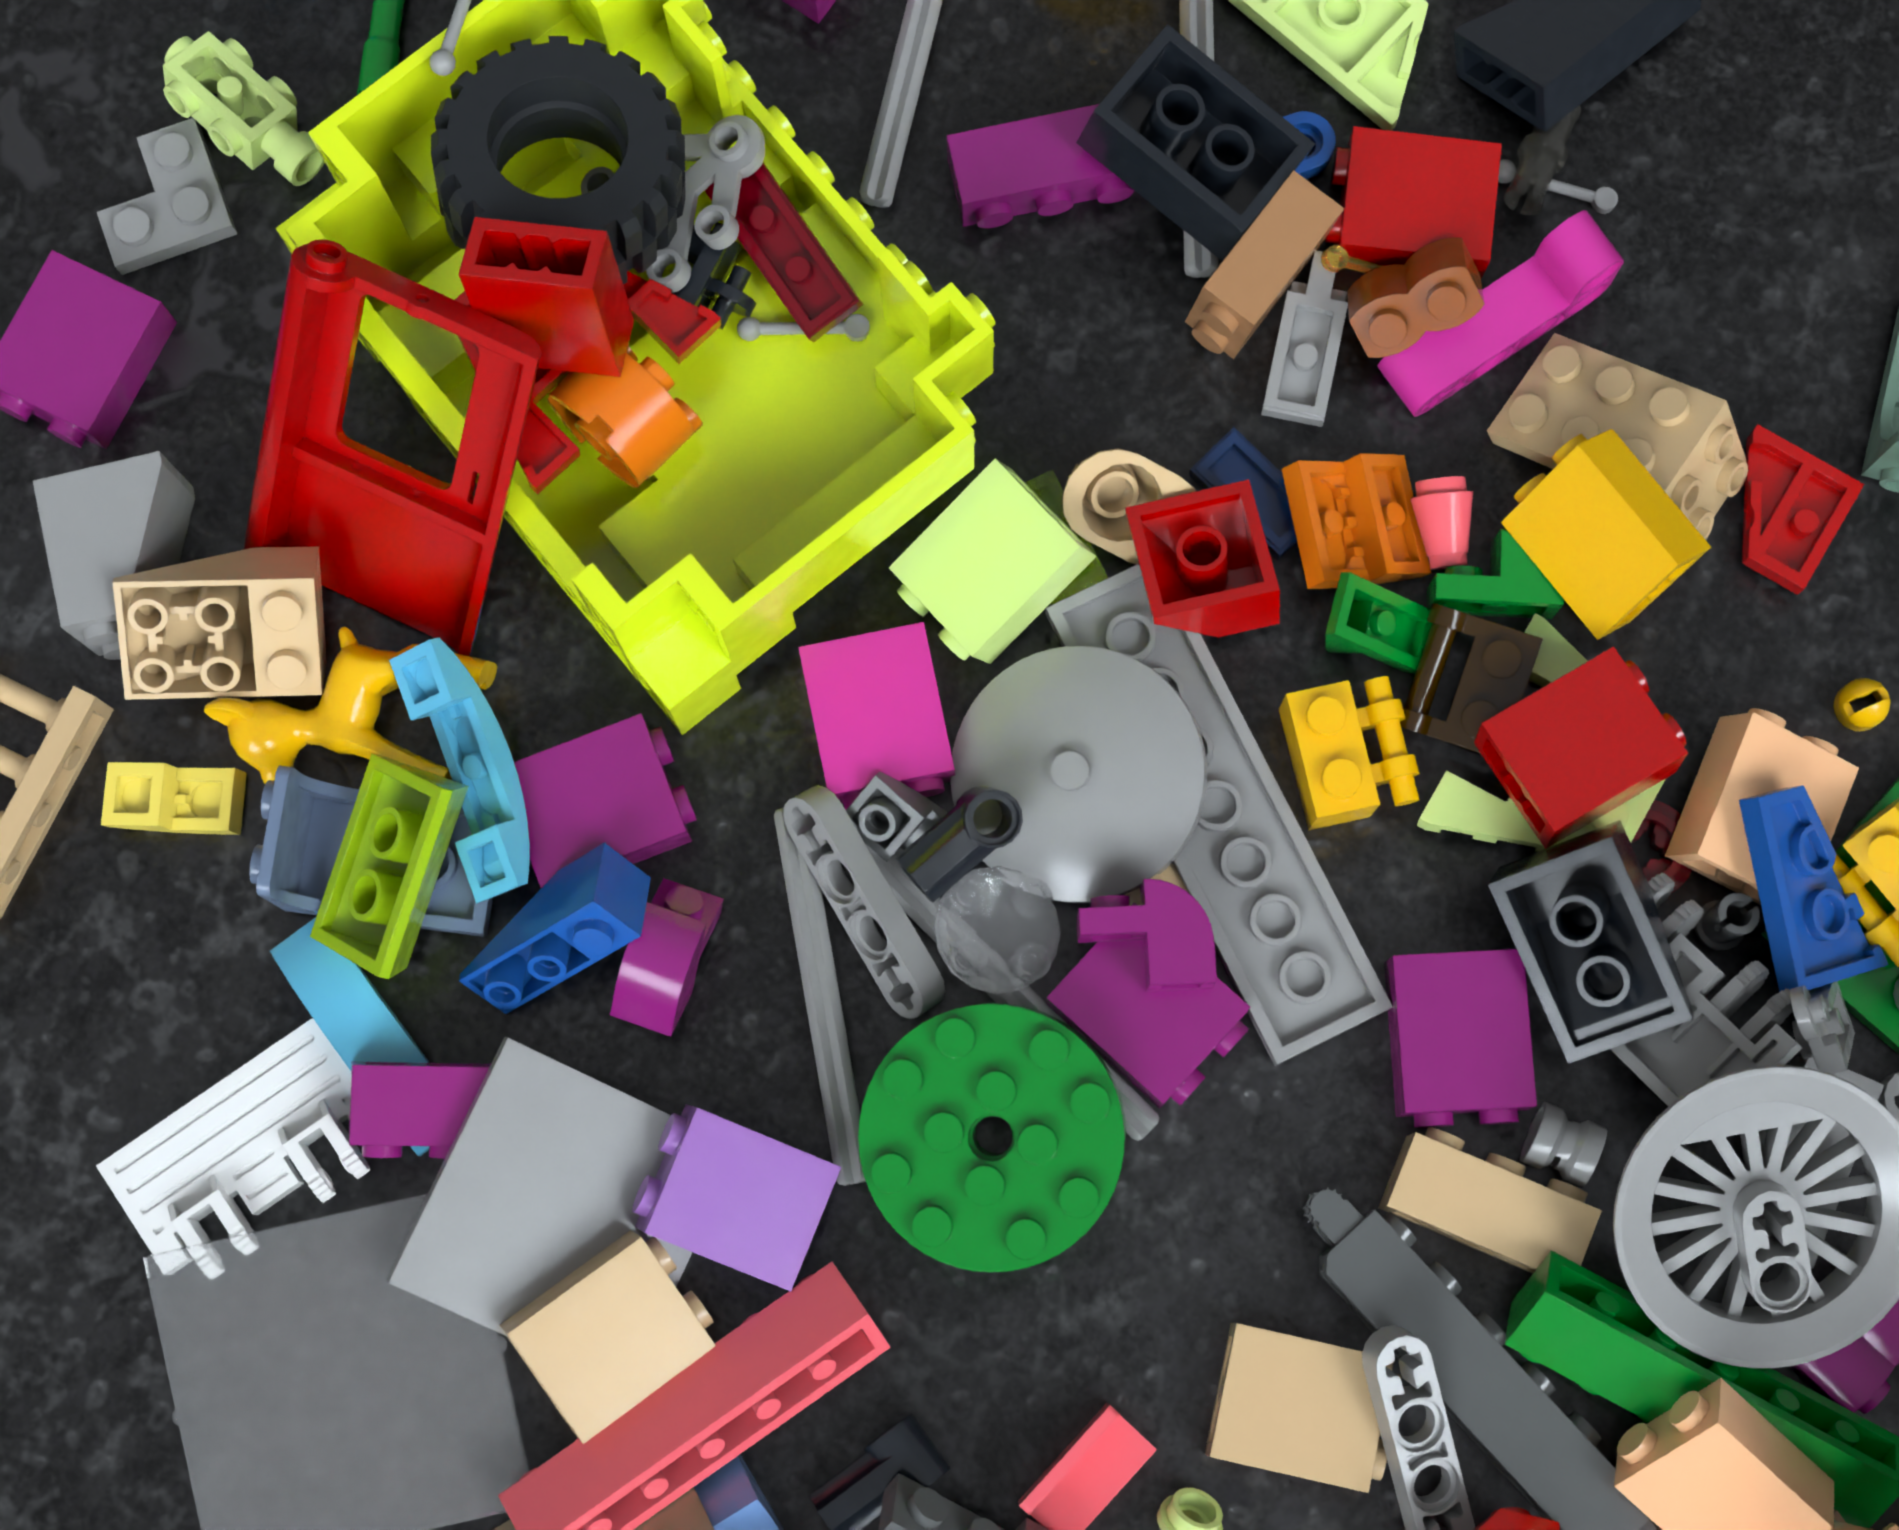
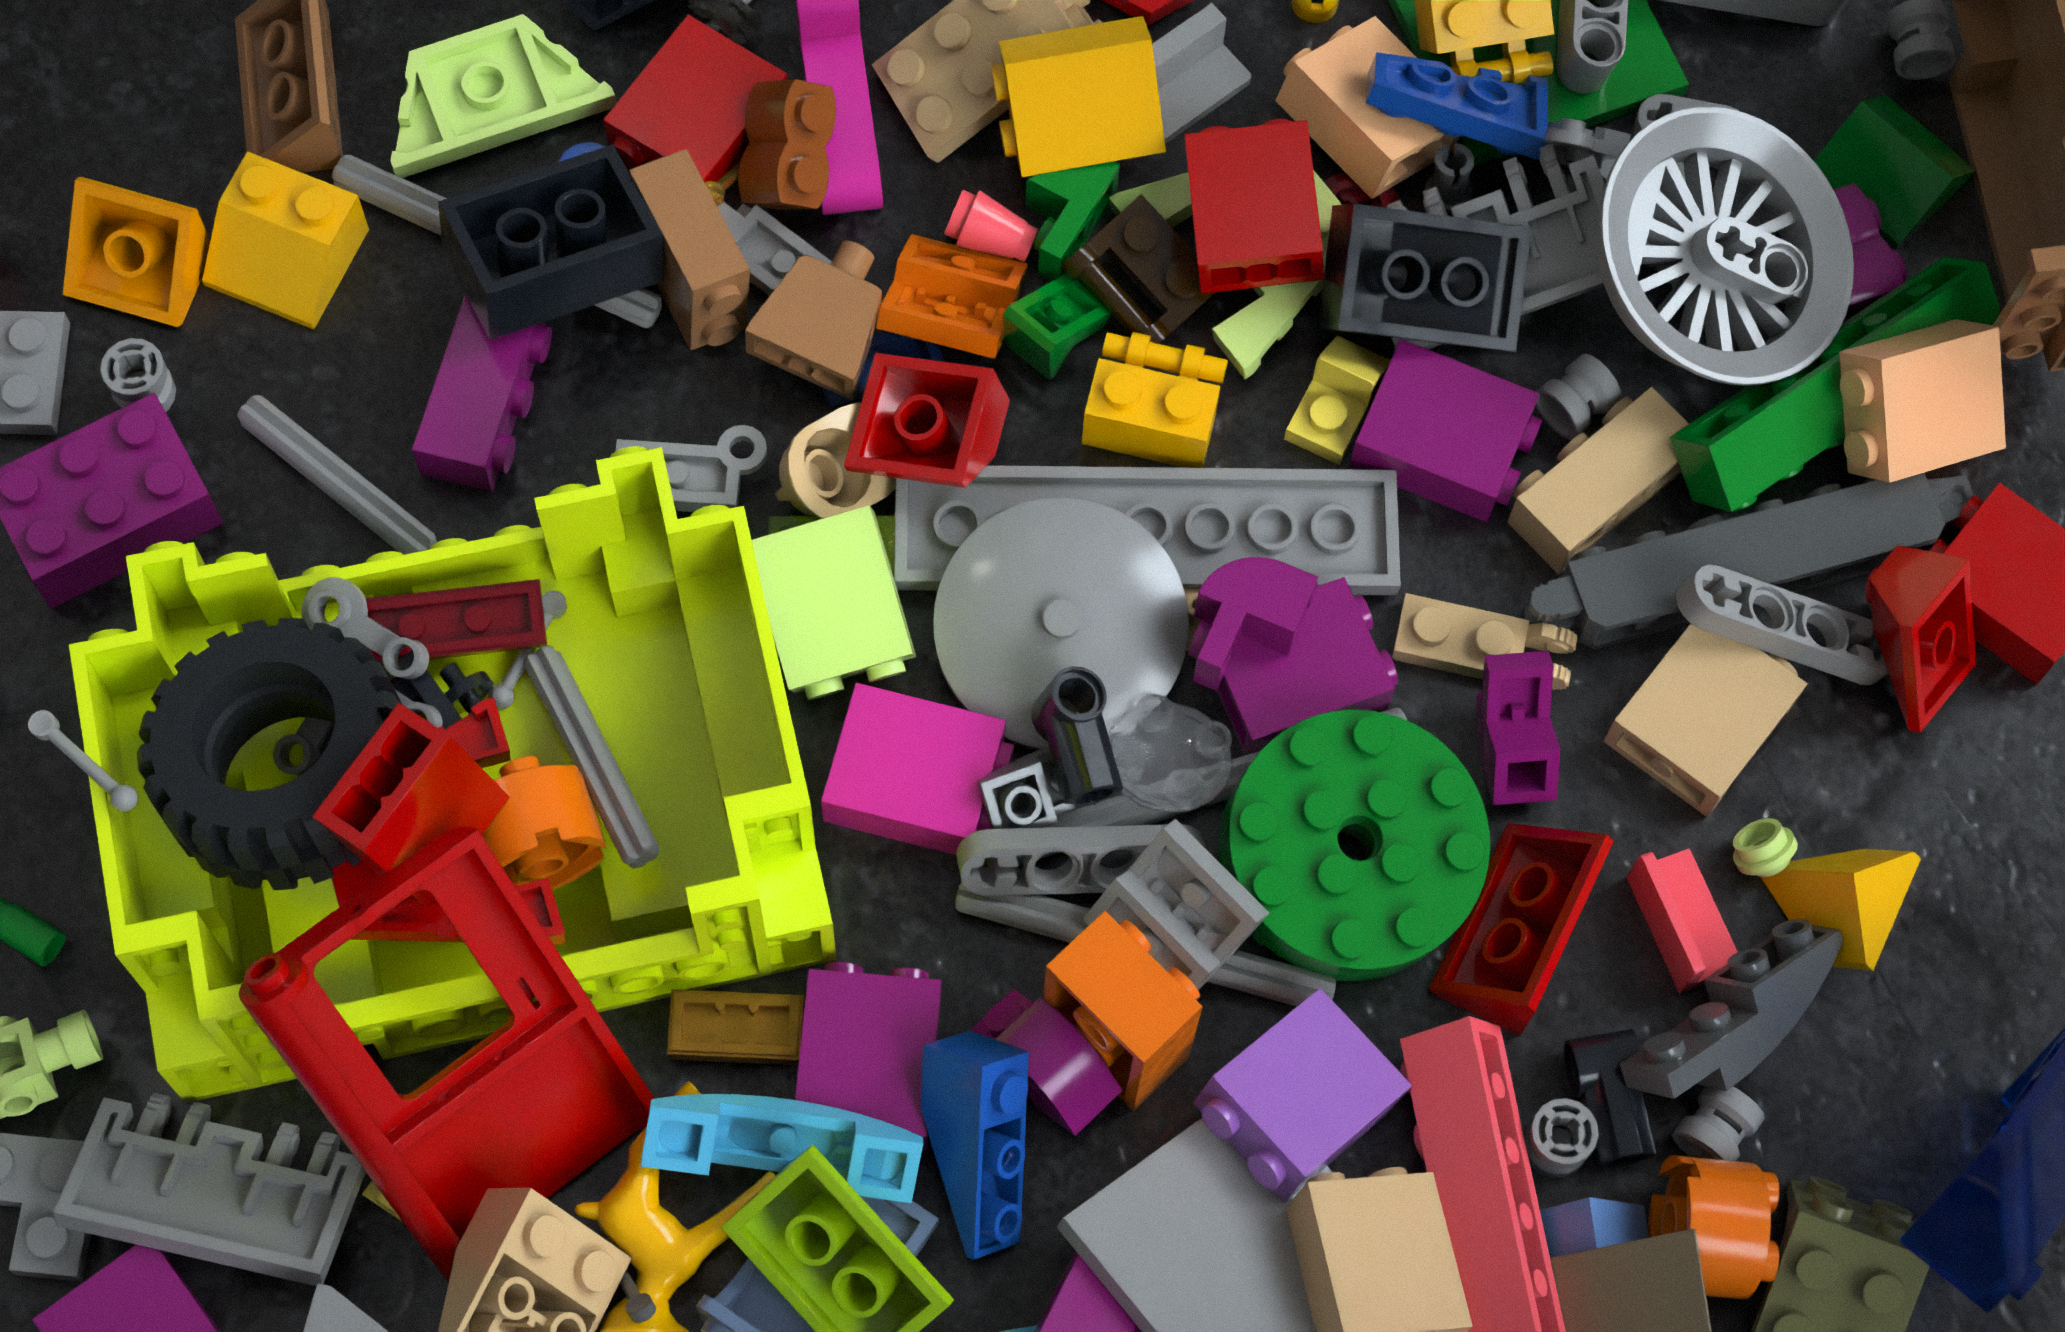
camera: 70 degrees left, 10 degrees down
none -> light grey hinge [53,1093,366,1286]
none -> light grey axle [525,645,659,869]
none -> dark grey hinge [604,1237,656,1323]
none -> light grey hinge [616,425,767,512]
none -> pearl gold plate [667,990,805,1065]
none -> medium nougat torso [745,240,882,401]
none -> orange brick [1043,911,1203,1112]
none -> light grey slope [1082,819,1269,990]
none -> light grey panel [1152,3,1251,144]
none -> light yellow slope [1284,335,1391,465]
none -> tan hinge [1391,593,1578,690]
none -> red slope [1429,823,1614,1036]
none -> magenta brick [1476,651,1561,805]
none -> light grey wheel [1524,1098,1599,1179]

